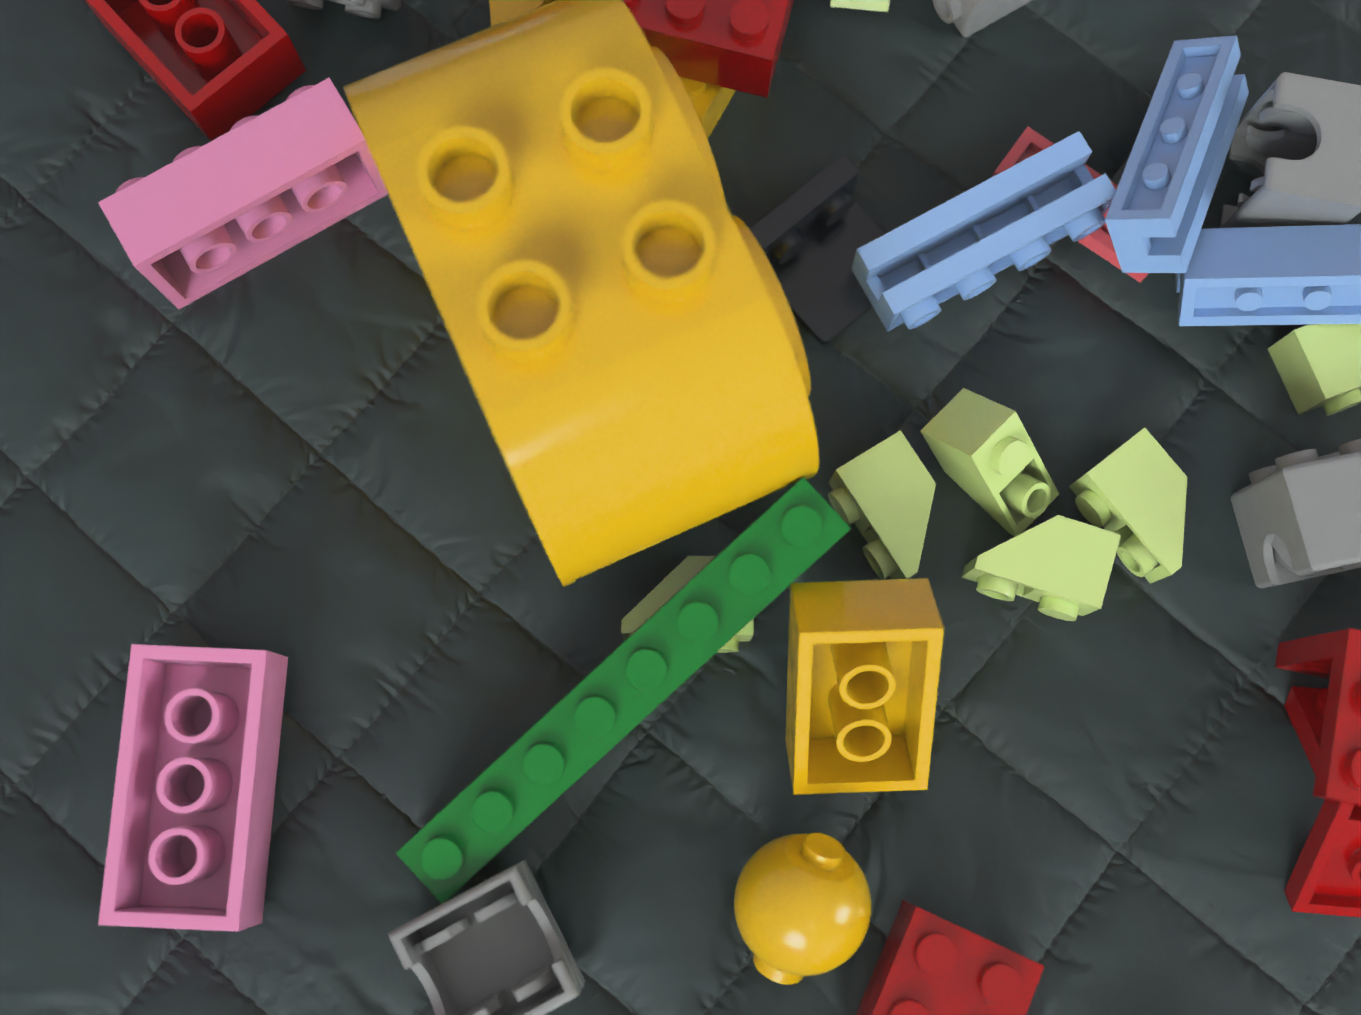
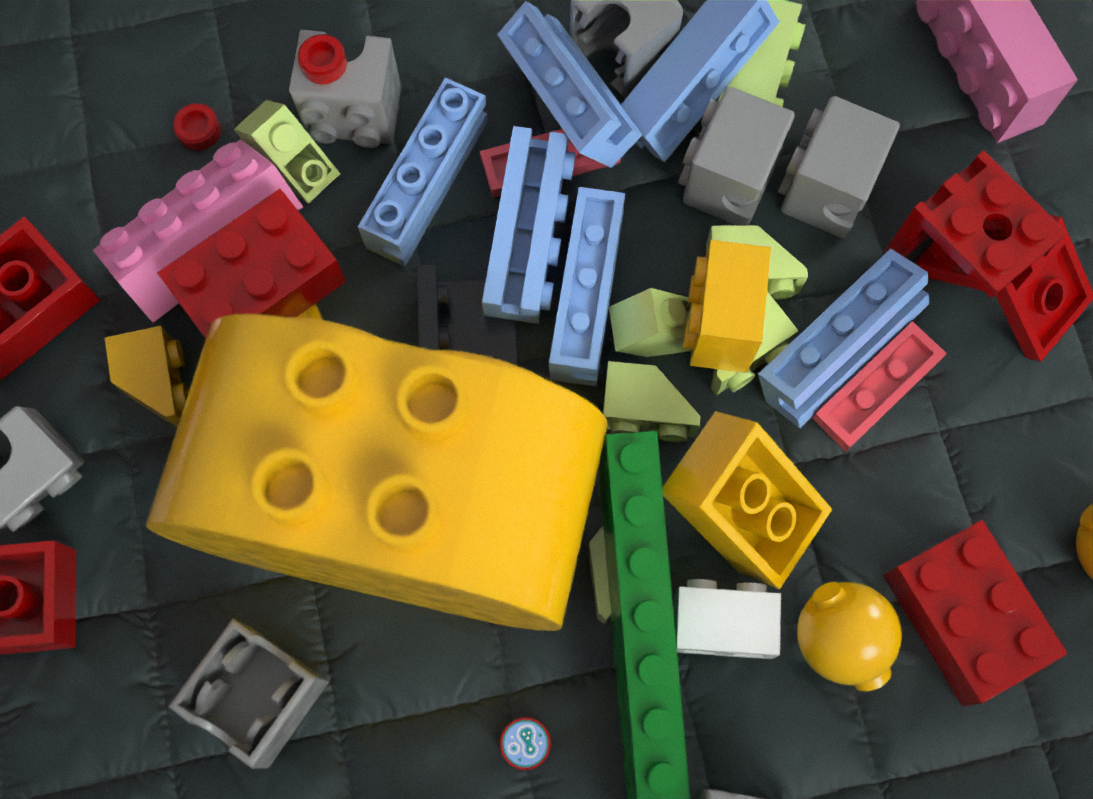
camera: 50 degrees left, 5 degrees down
bright pink brick [98,78,388,309] -> none
none -> light grey piece [168,618,329,768]
none -> light blue brick [358,78,488,267]
none -> tile [500,717,551,770]
none -> light blue brick [549,187,625,386]
none -> white brick [674,579,781,659]
none -> light grey piece [679,86,795,226]
none -> yellow brick [683,240,771,373]
none -> light blue brick [758,248,929,428]
none -> coral plate [812,321,947,451]

